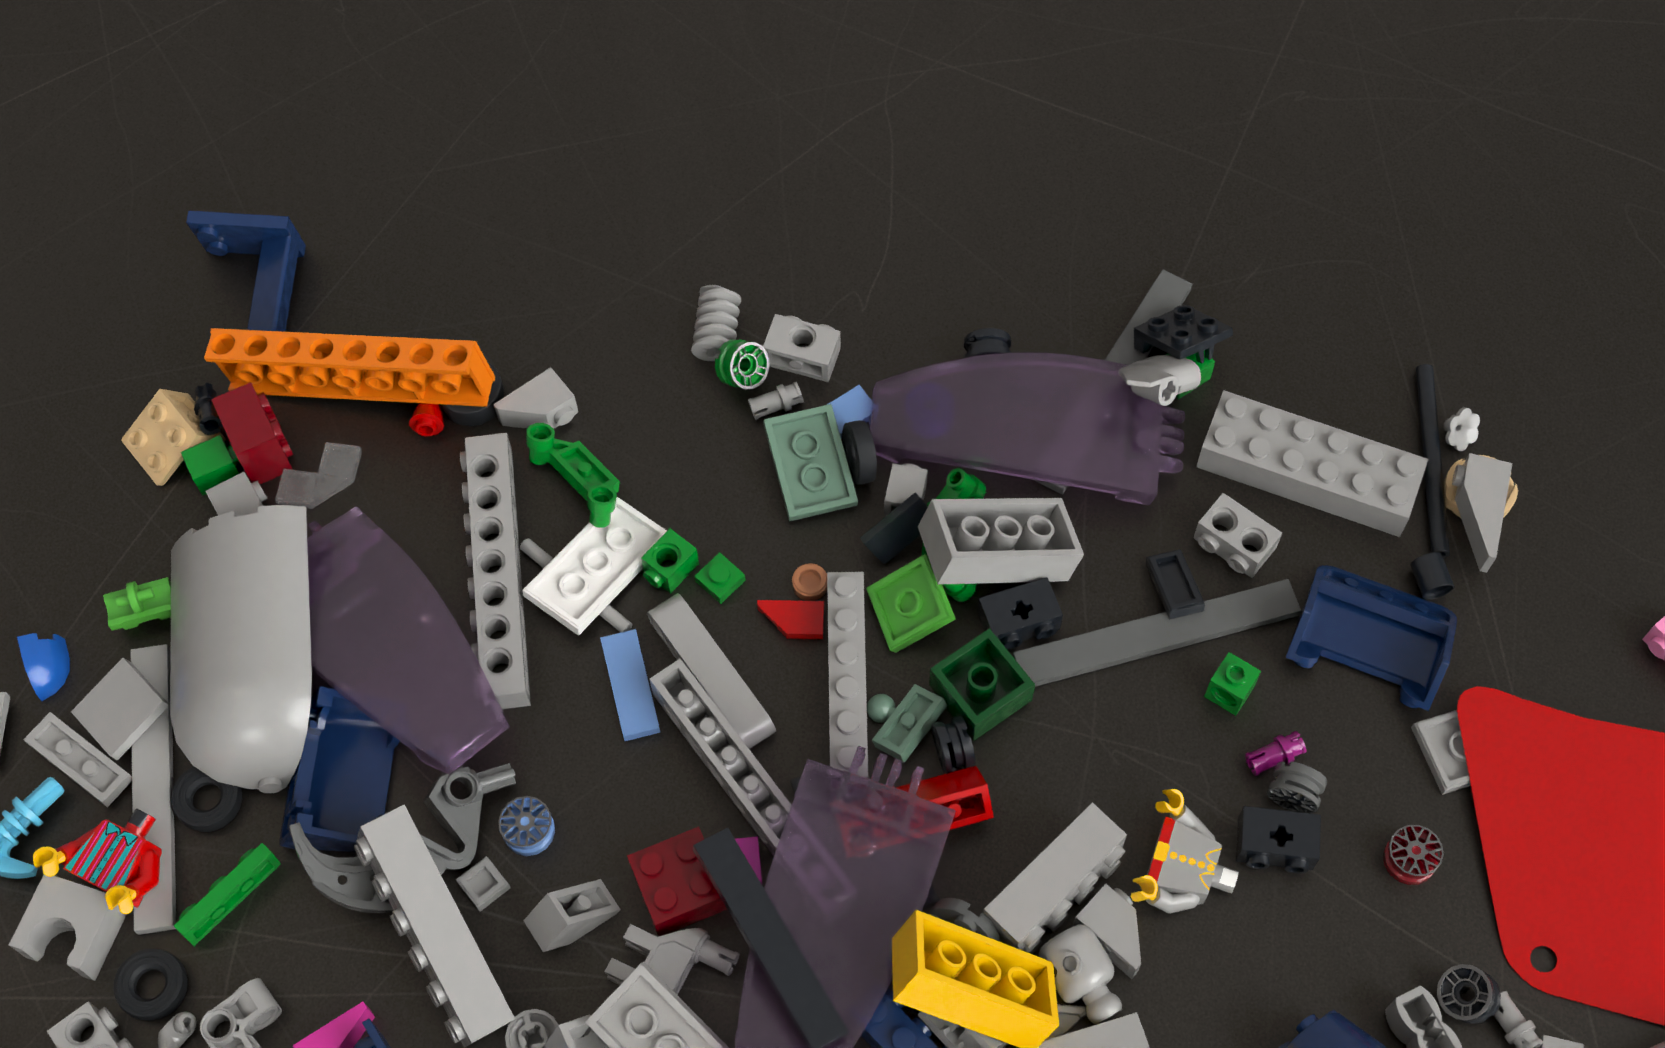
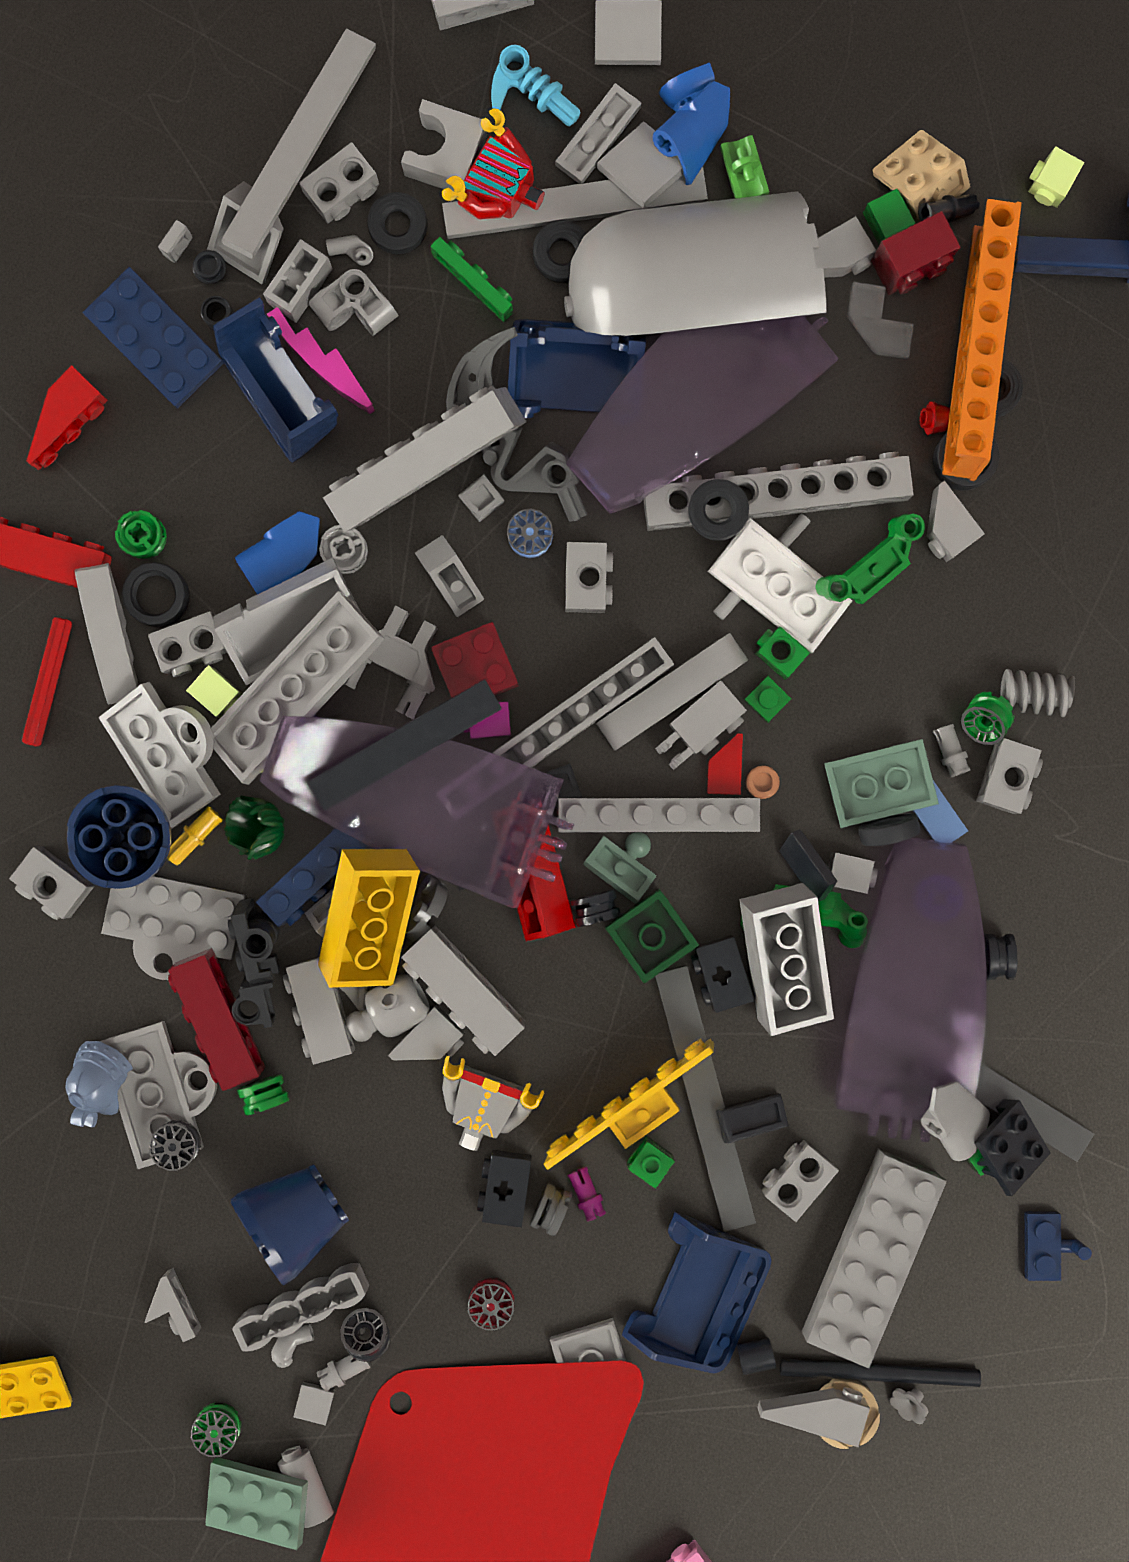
camera: 85 degrees right, 25 degrees up
medium blue tile [600,629,660,741] -> none
bright green tile [866,554,956,653] -> none
none -> yellow bracket [543,1038,714,1170]
none -> light grey brick [565,542,613,613]
none -> blue panel [653,81,730,185]
none -> light grey hinge [655,680,747,770]
none -> black tyre [688,479,749,540]
none -> dark blue plate [1025,1211,1092,1281]
none -> yellowish green brick [1028,146,1085,207]

